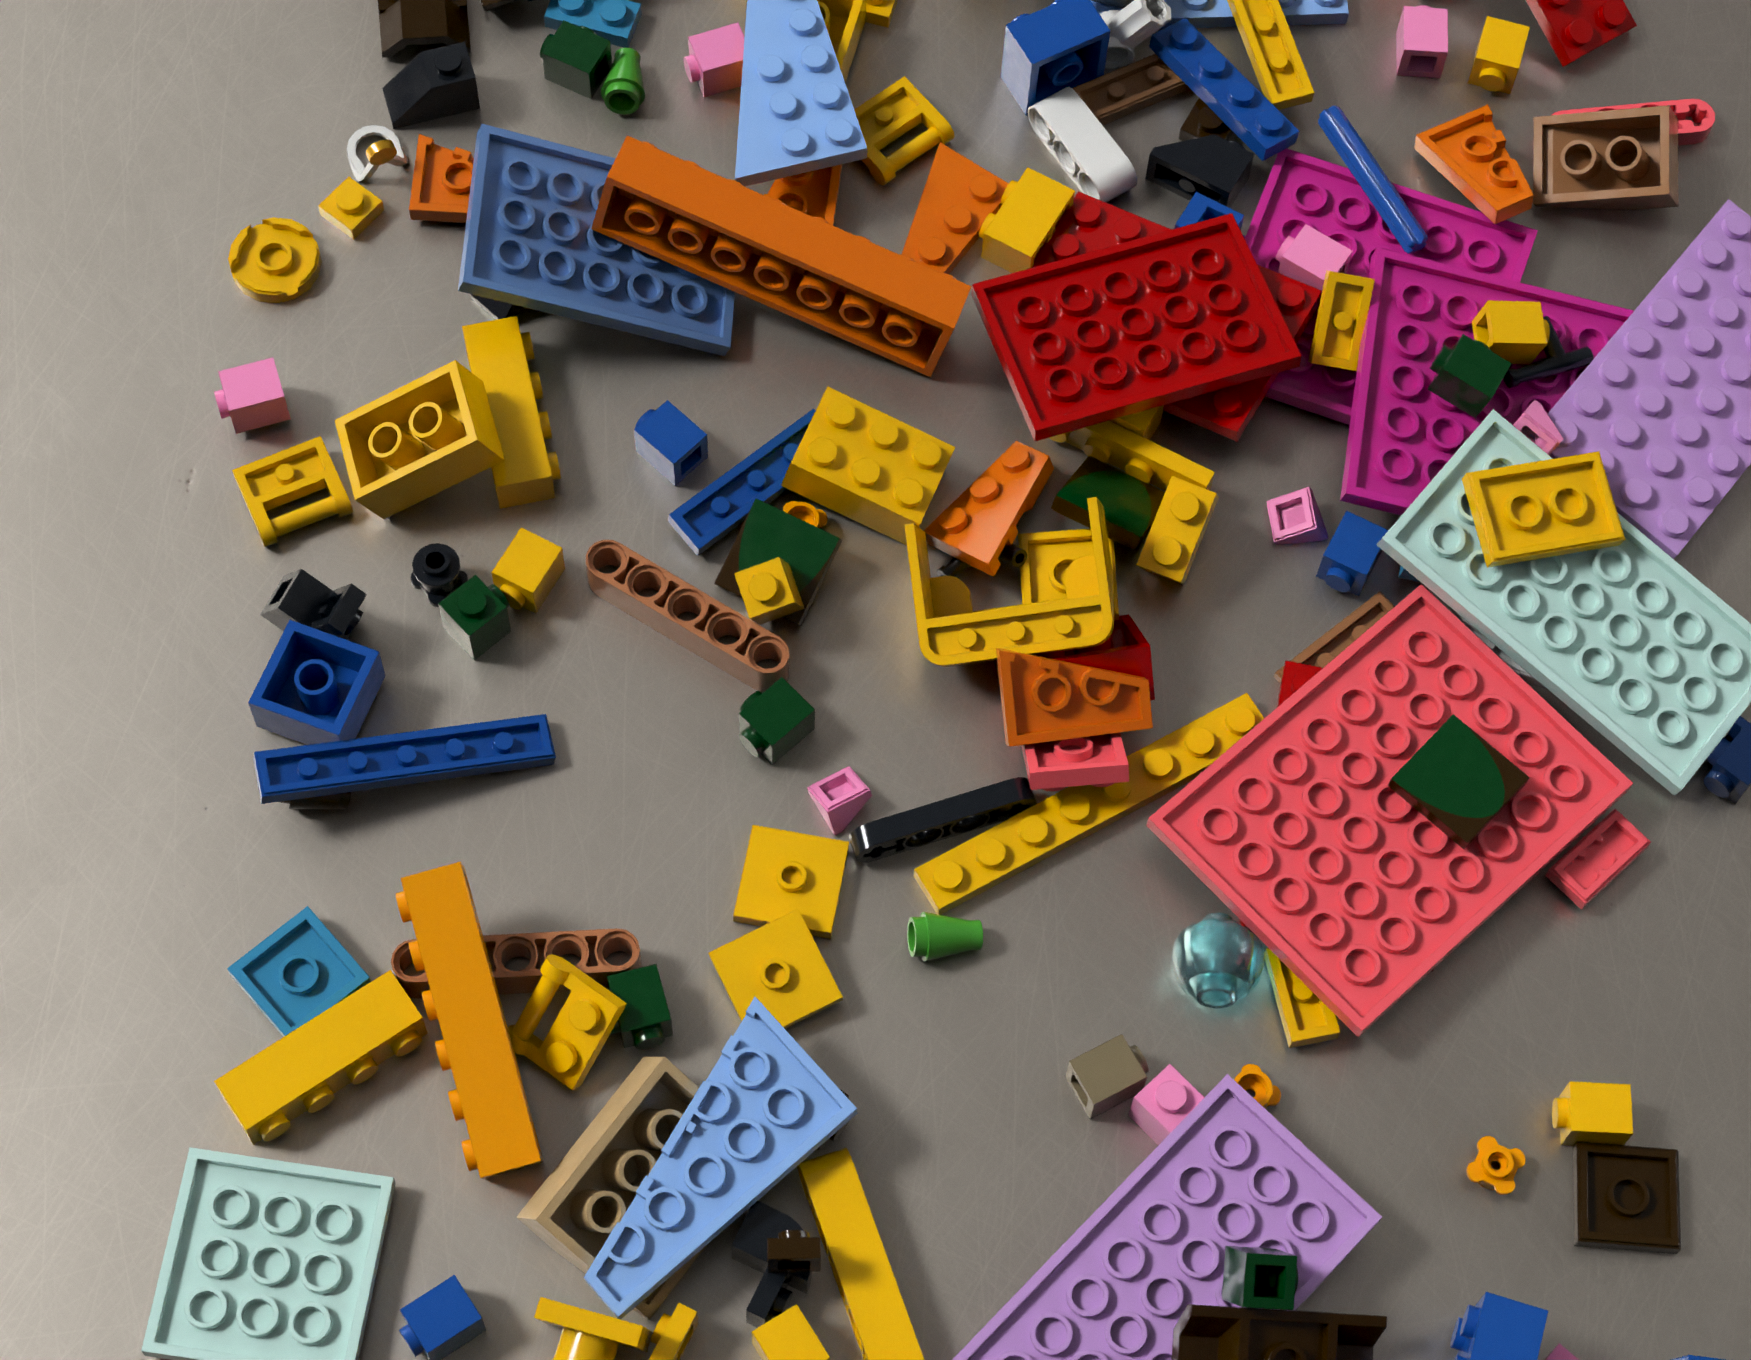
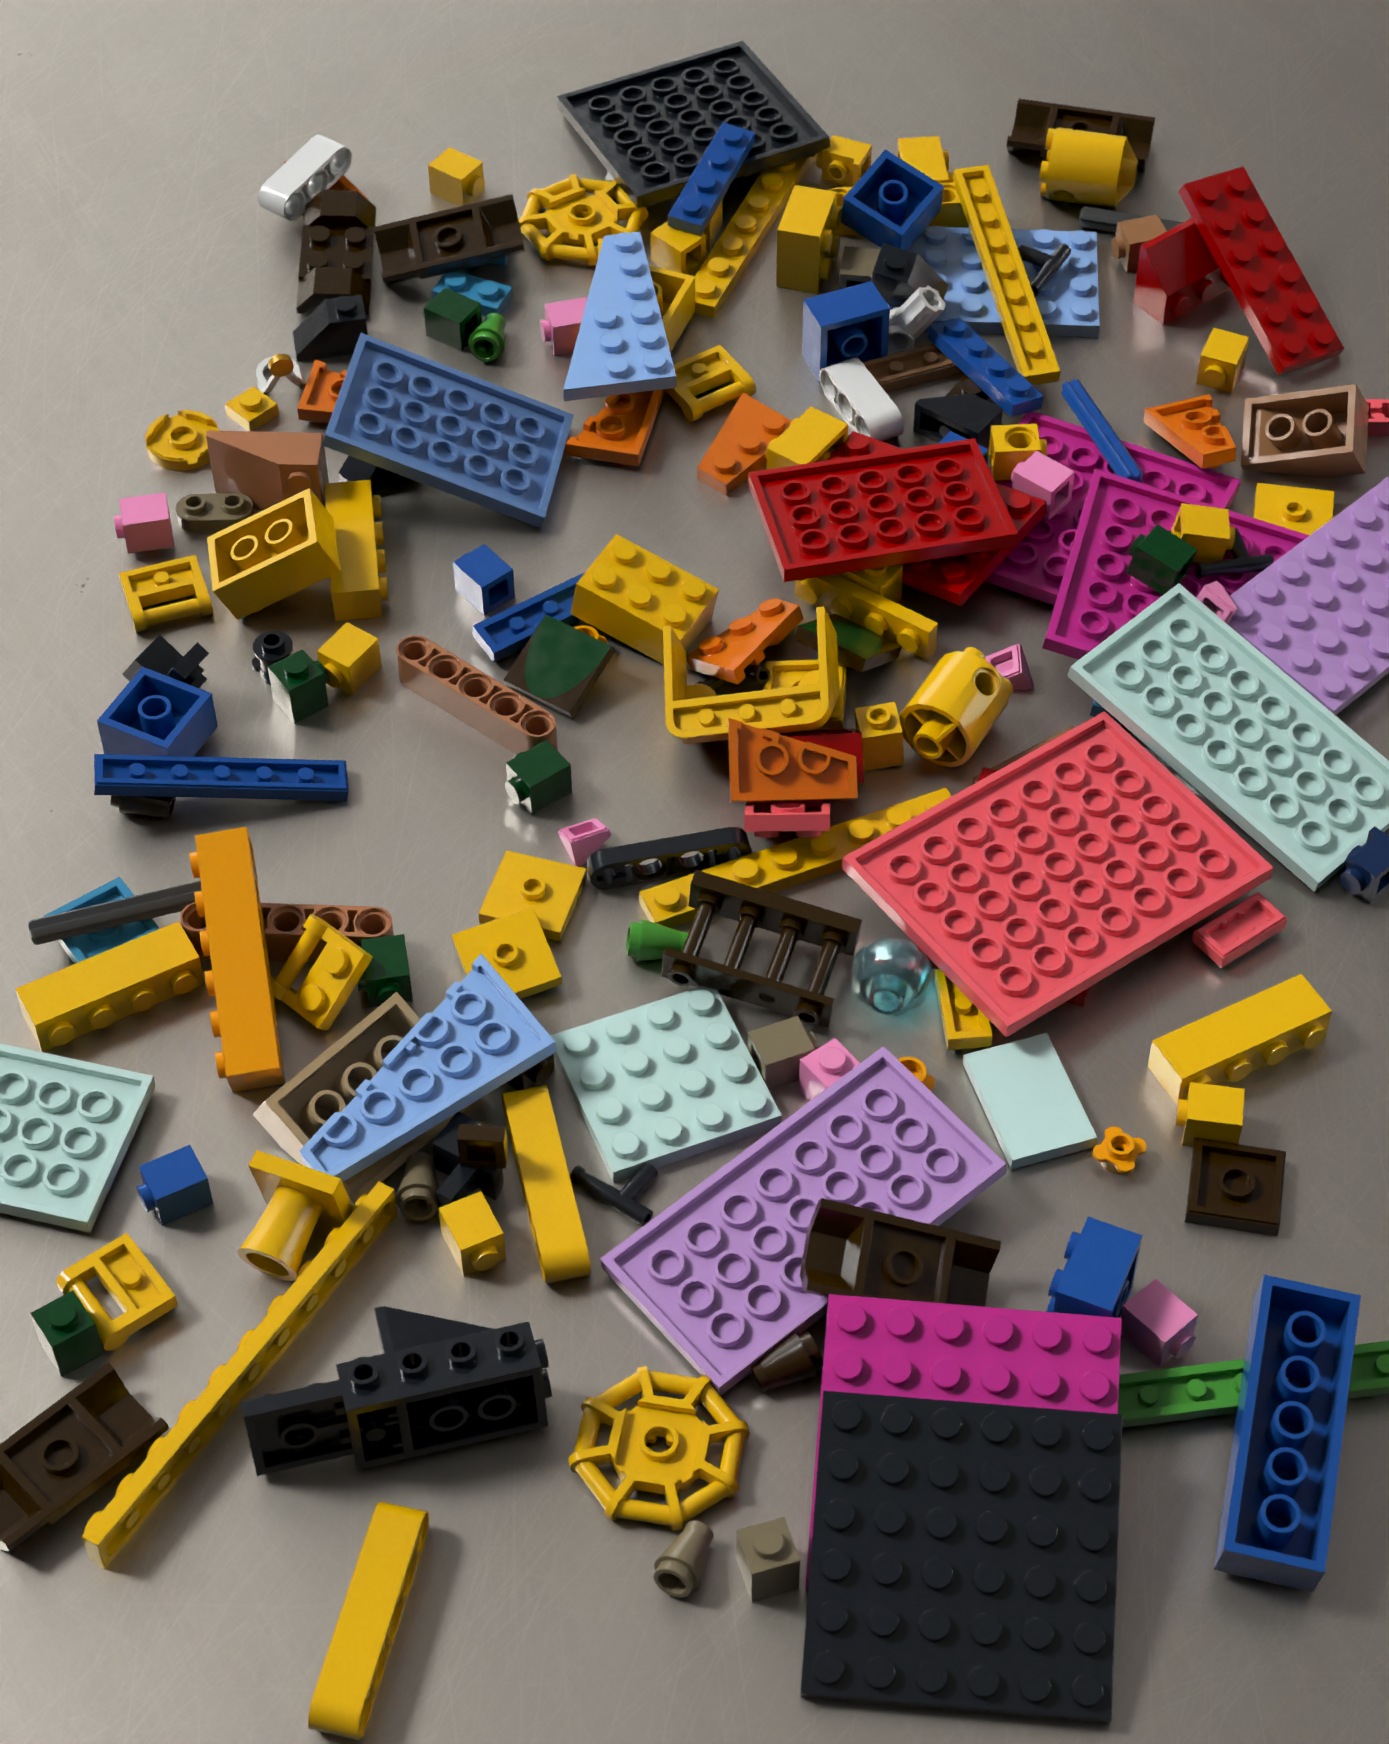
camera: 10 degrees right, 15 degrees down
orange brick [591,135,972,377] -> none
yellow brick [734,557,805,625] -> none
yellow brick [1136,476,1219,585] -> none
dark green brick [1222,1246,1298,1310] -> none
yellow plate [1308,270,1375,371] -> none
blue brick [1316,511,1388,596] -> none
dark green tile [1388,714,1530,849] -> none
bright pink brick [1396,5,1448,78] -> none
yellow tile [1462,451,1626,568] -> none
none -> dark grey axle [28,881,202,945]
none -> dark tan plate [175,493,254,532]
none -> nougat slope [206,430,329,511]
none -> dark tan cone [395,1152,439,1221]
none -> light aqua plate [550,986,782,1183]
none -> black piece [570,1163,658,1226]
none -> dark brown fence [661,870,862,1028]
none -> yellow brick [854,702,904,771]
none -> yellow cylinder [899,647,1014,767]
none -> light aqua tile [963,1033,1097,1169]
none -> yellow brick [989,424,1047,480]
none -> yellow brick [1148,974,1332,1105]
none -> yellow plate [1253,483,1334,535]

